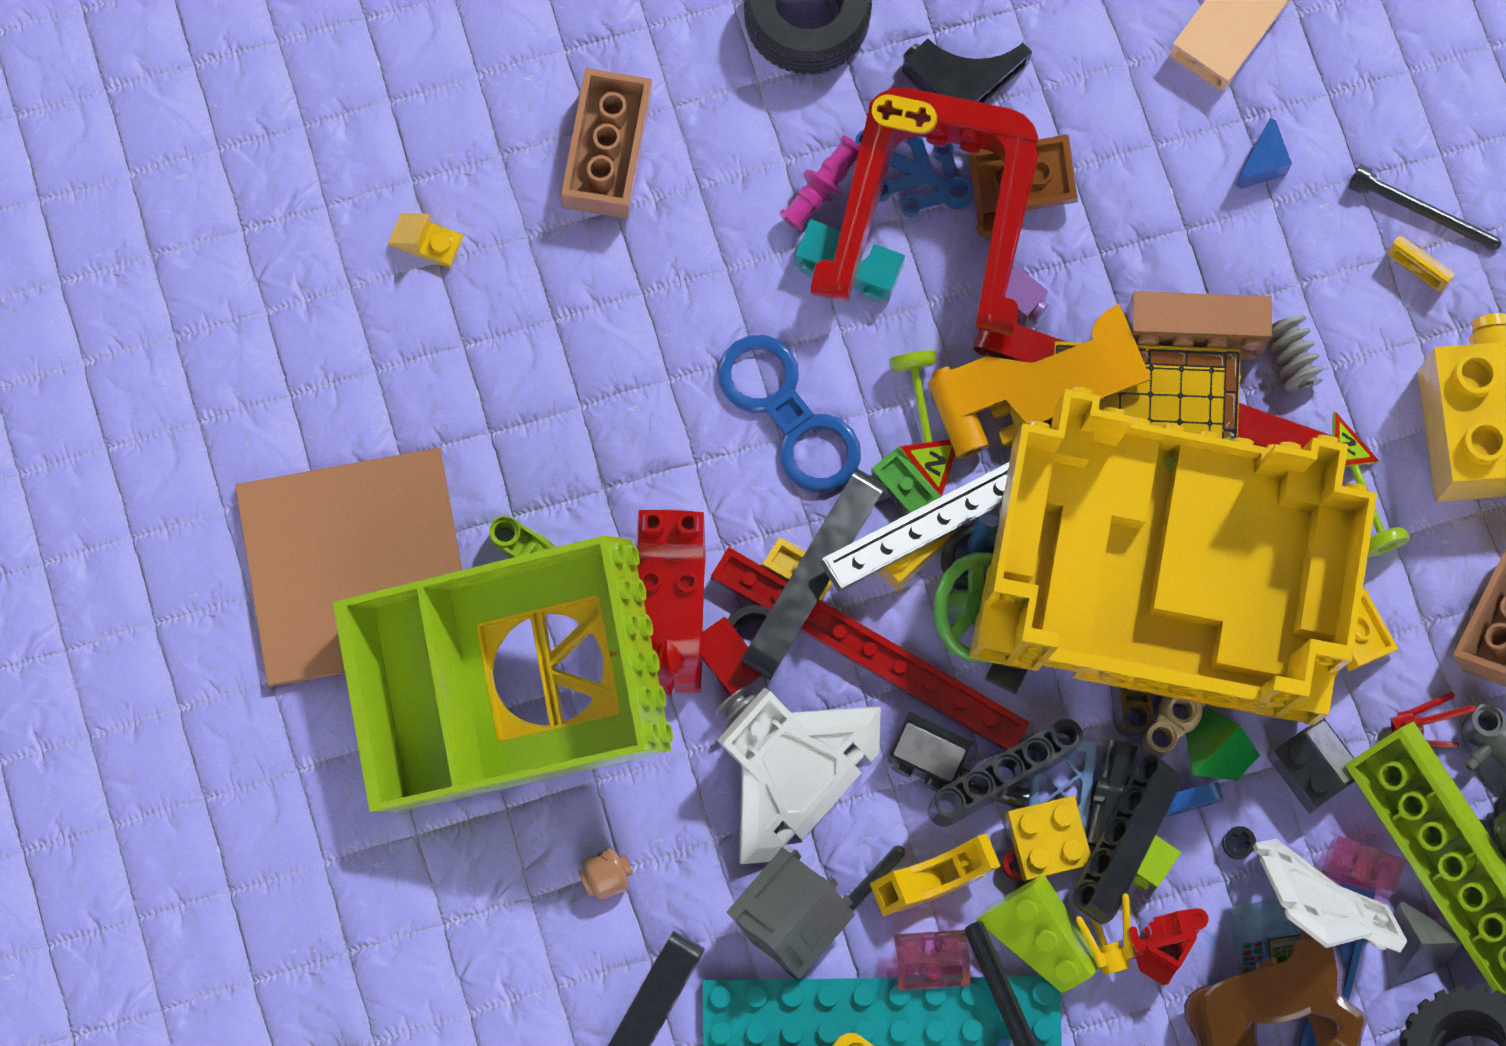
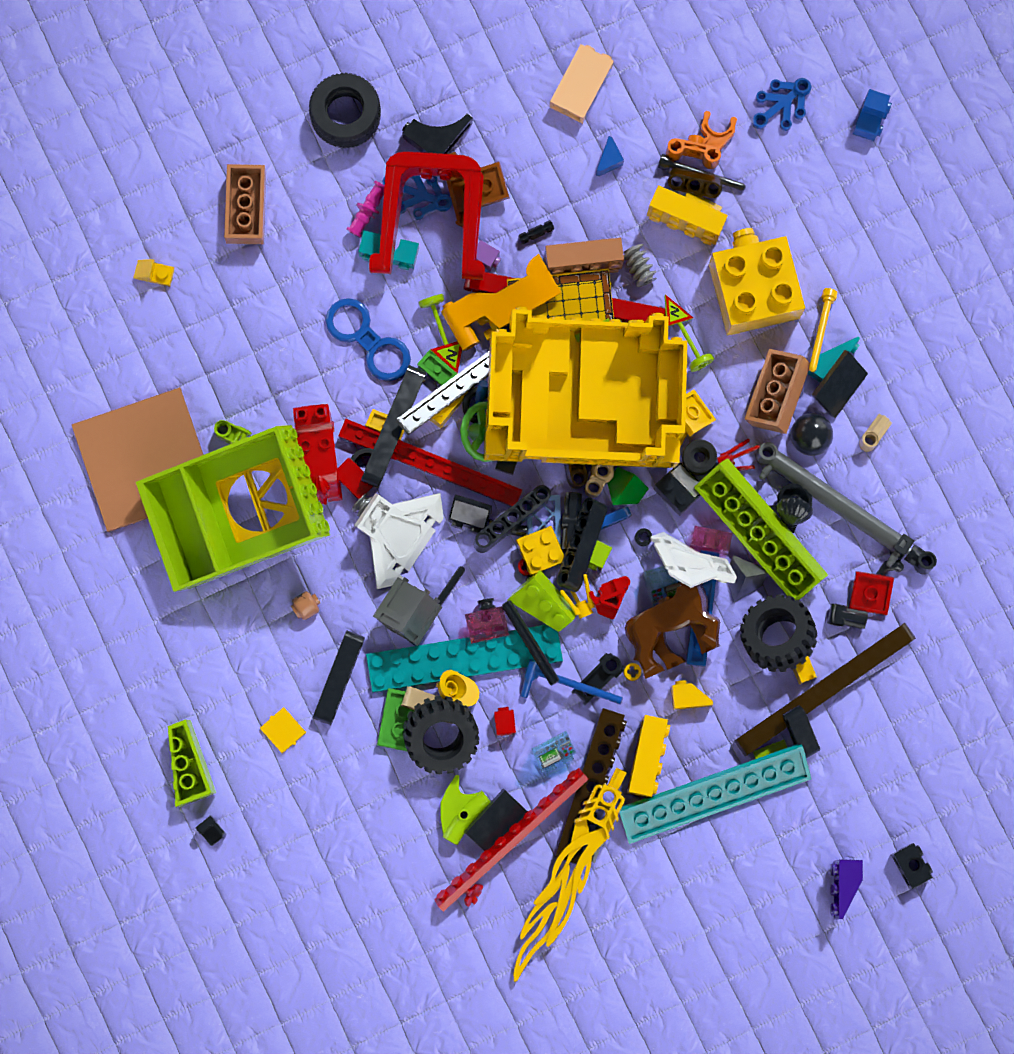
camera: 10 degrees left, 5 degrees up
yellow arch [870,833,1001,917] -> none
yellow beam [872,95,937,134] -> none
none -> black bush [477,598,496,611]
none -> black axle [518,220,554,244]
none -> yellow brick [647,185,728,245]
none -> orange piece [666,111,737,169]
none -> dark brown beam [668,168,722,198]
none -> black tyre [682,439,717,475]

